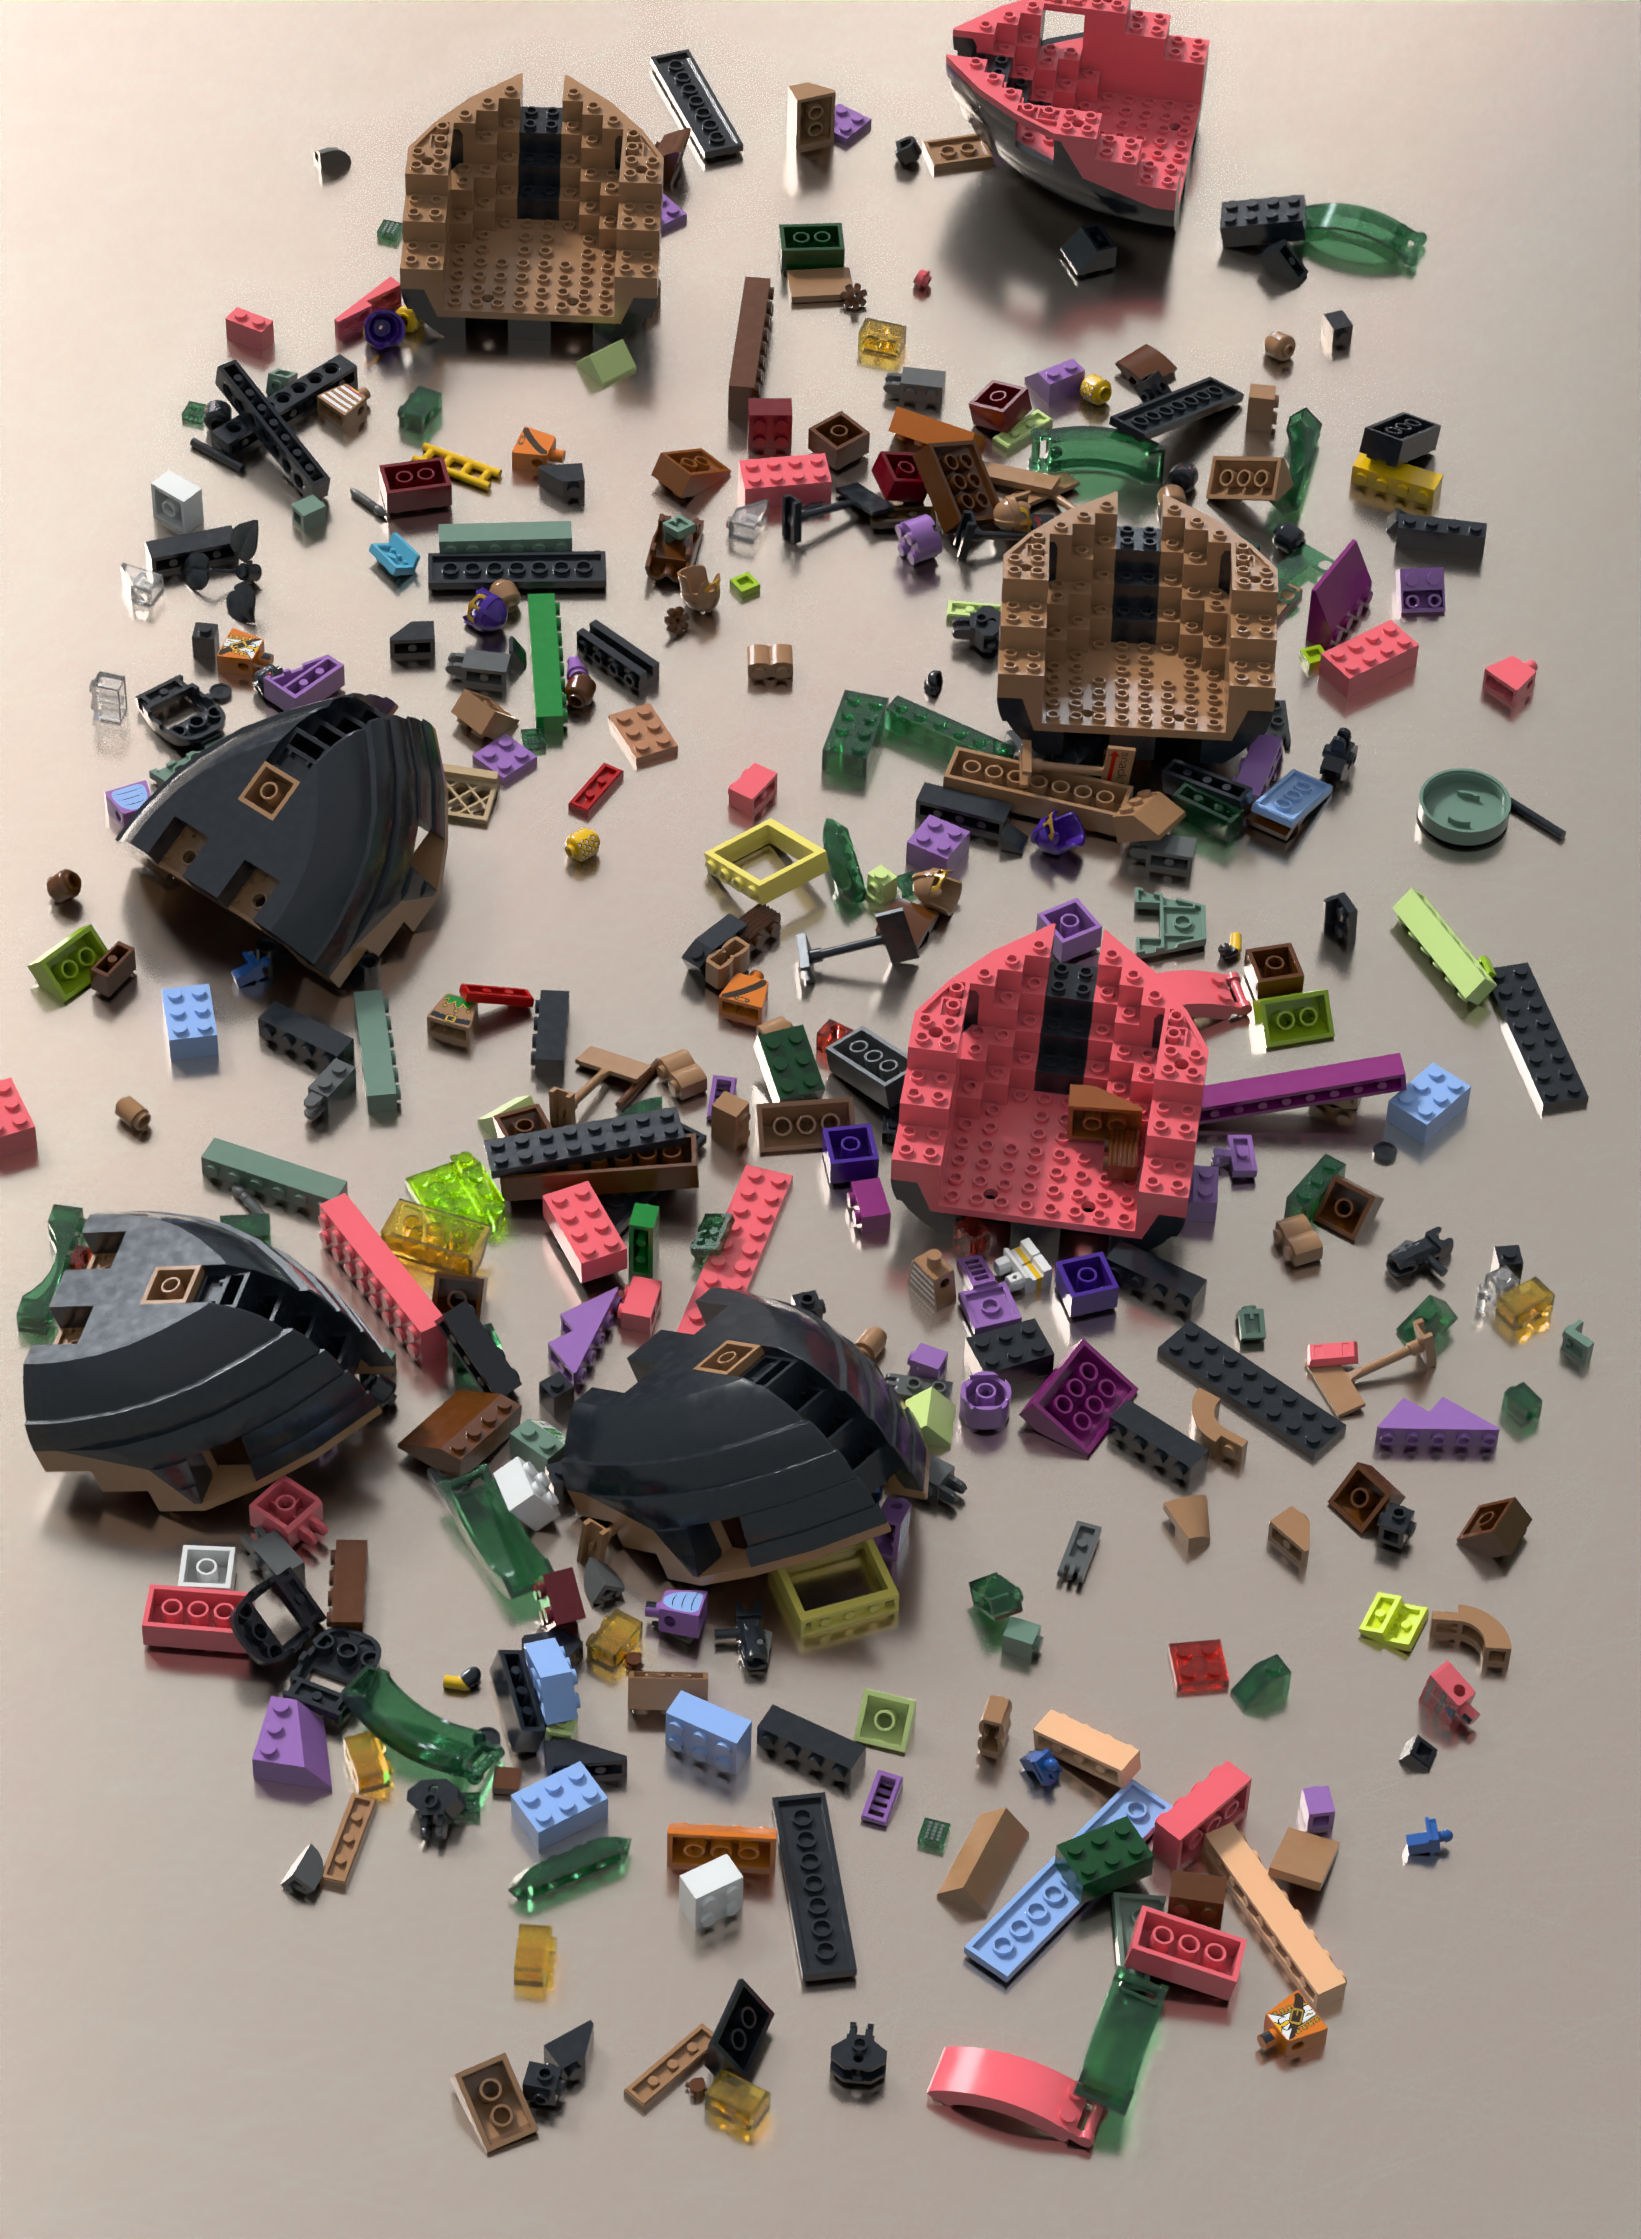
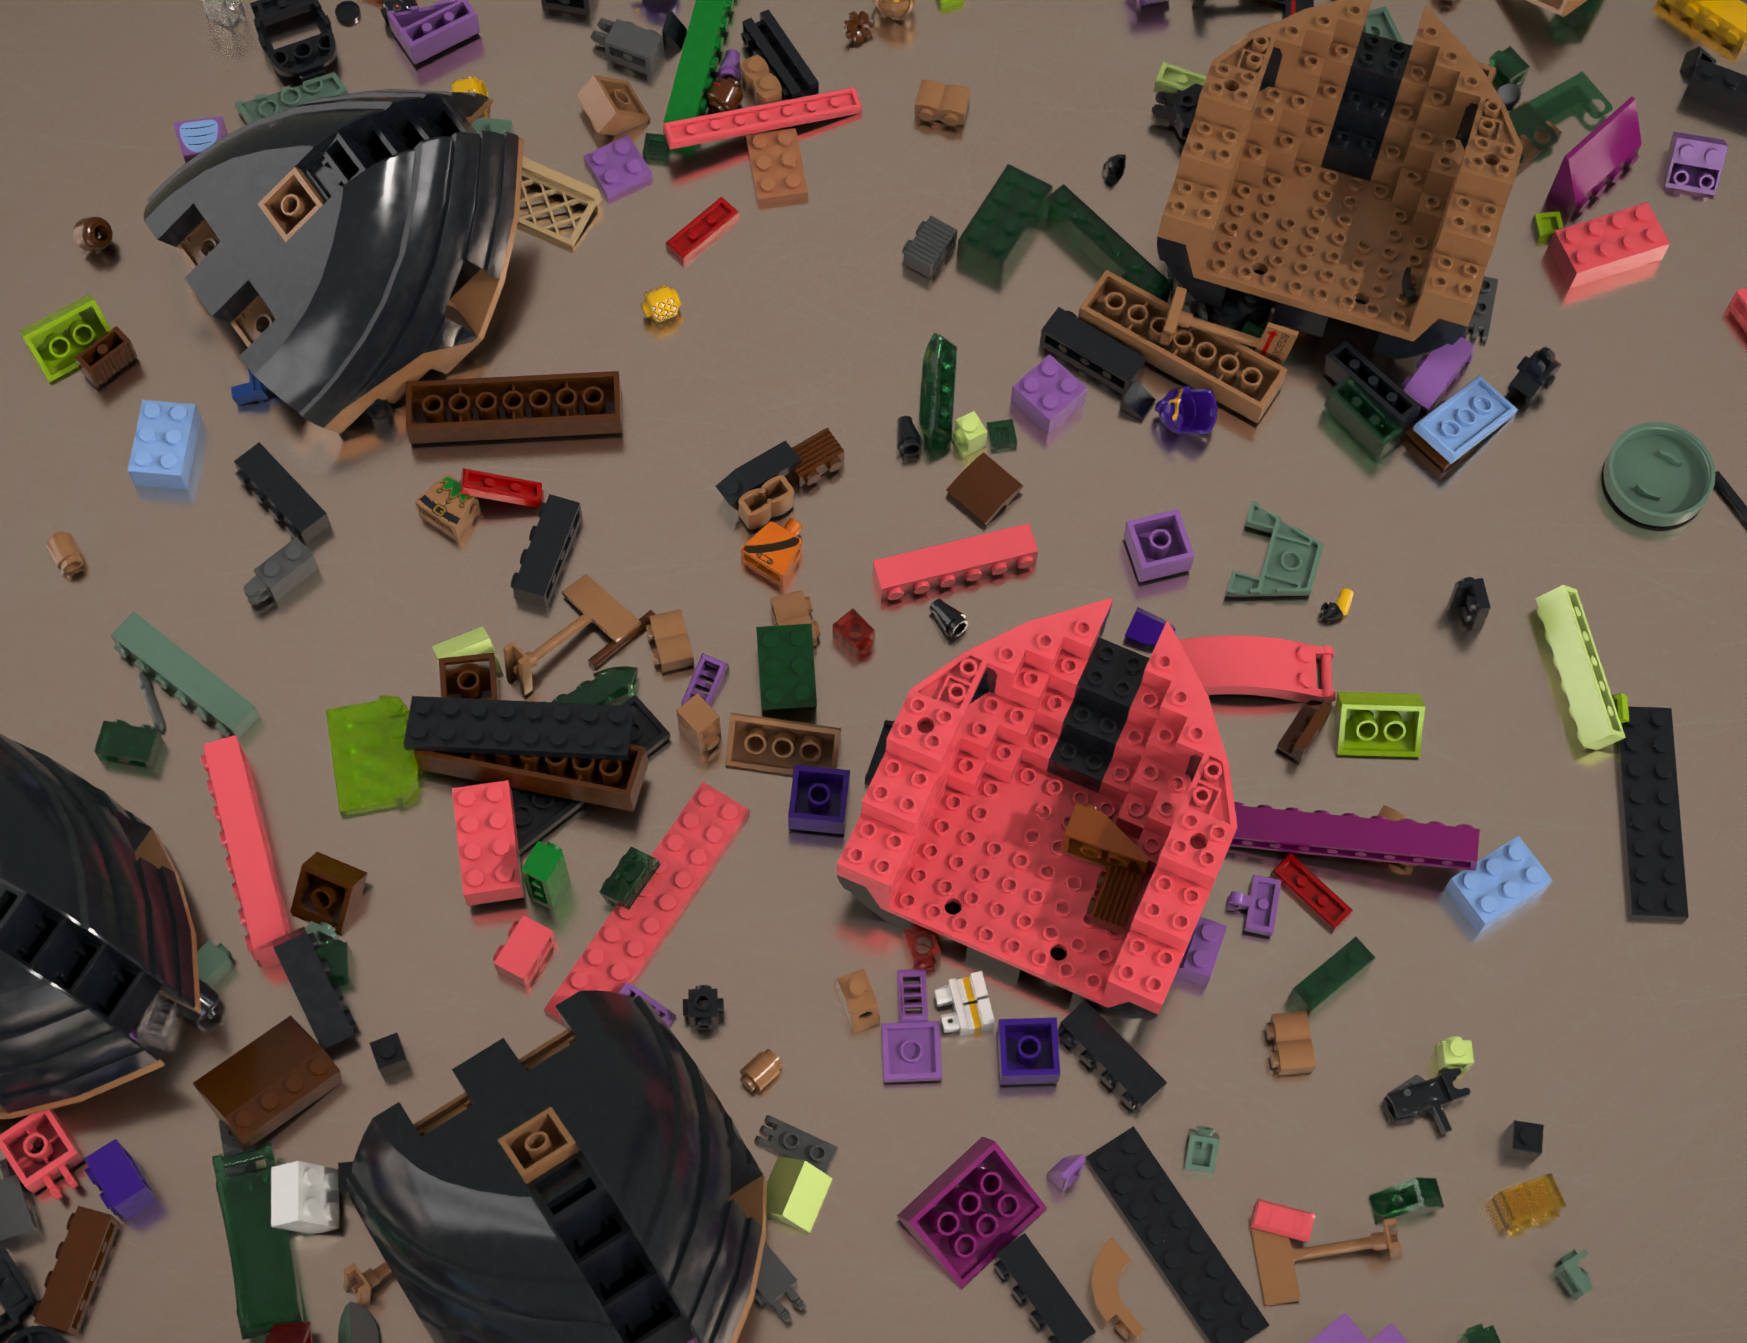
camera: 15 degrees right, 20 degrees up
sand green brick [354,990,401,1113] -> none
clear yellow slope [380,1198,491,1275] -> none
sand green slope [510,1419,566,1473] -> none
medium lavender slope [548,1287,623,1389] -> none
light yellow window [704,818,829,906] -> none
coral brick [728,762,778,816] -> none
black piece [796,907,919,984] -> none
dark grey brick [825,1026,908,1109] -> none
magenta brick [847,1177,891,1234] -> none
medium lavender brick [907,1343,948,1380] -> none
medium nougat helmet [912,868,962,916] -> none
medium lavender brick [959,1371,1011,1430] -> none
black brick [964,1318,1055,1386] -> none
medium nougat slope [1112,790,1186,843] -> none
dark grey hinge [1129,834,1197,874] -> none
reddish brown brick [1244,943,1304,1000] -> none
black head [1272,522,1306,555] -> none
reddish brown slope [1312,1175,1384,1241] -> none
black piece [1373,1142,1397,1163] -> none
clear brick [1475,1265,1521,1310] -> none
none -> dark purple brick [84,1139,158,1220]
none -> reddish brown brick [406,371,623,444]
none -> coral tile [663,87,863,150]
none -> medium nougat brick [741,54,782,106]
none -> coral brick [872,523,1038,600]
none -> black cone [897,416,923,456]
none -> dark grey brick [902,216,957,278]
none -> black cone [929,598,968,637]
none -> medium lavender slope [1046,1154,1086,1192]
none -> red tile [1270,853,1353,932]
none -> reddish brown bracket [1277,701,1333,762]
none -> black helmet [1402,267,1418,303]
none -> yellowish green brick [1435,1036,1474,1073]

